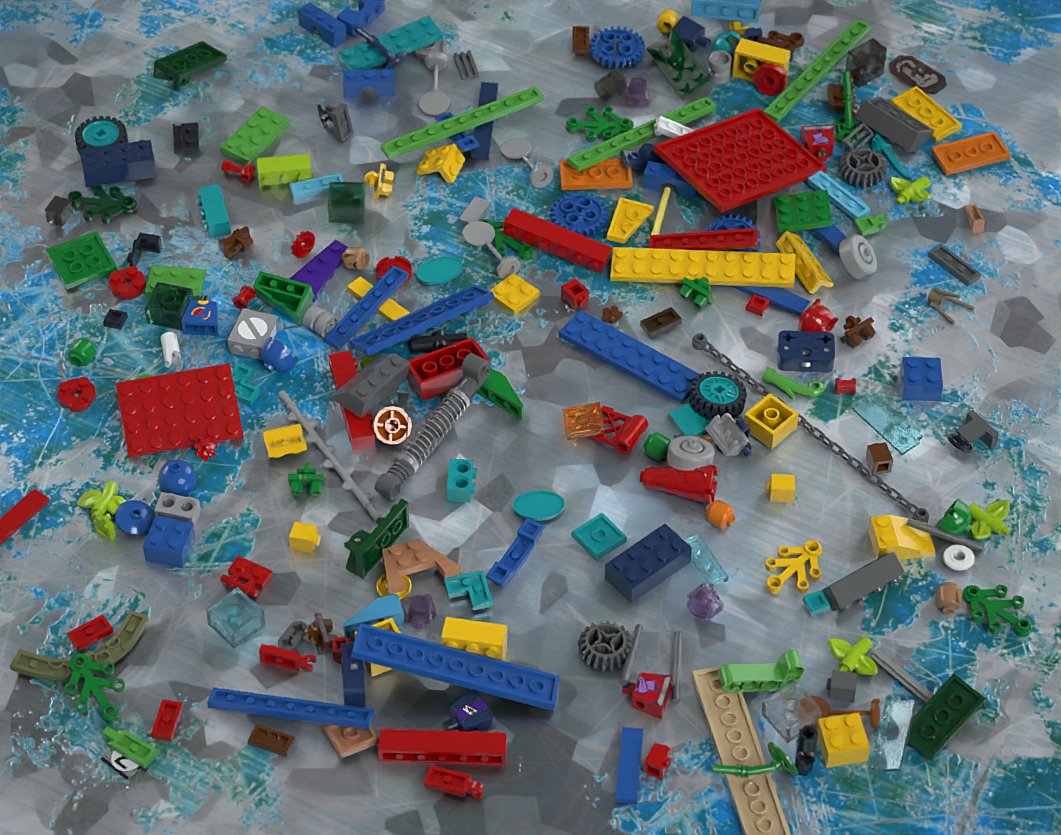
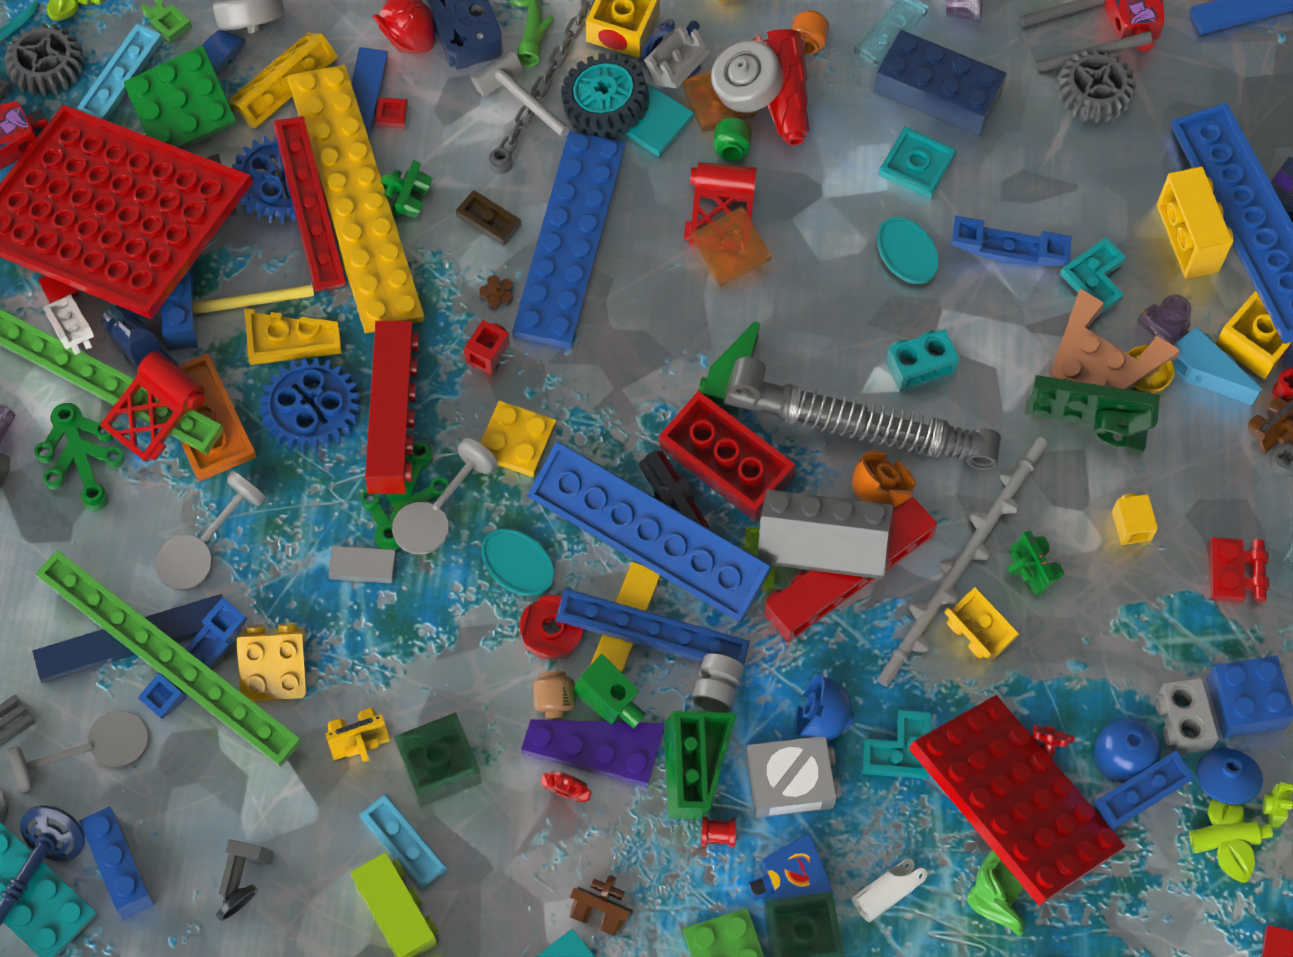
camera: 115 degrees left, 15 degrees up
none -> red piece [100,351,205,463]
none -> light grey piece [470,52,570,137]
none -> green torso [574,654,647,729]
none -> blue plate [1094,750,1195,830]

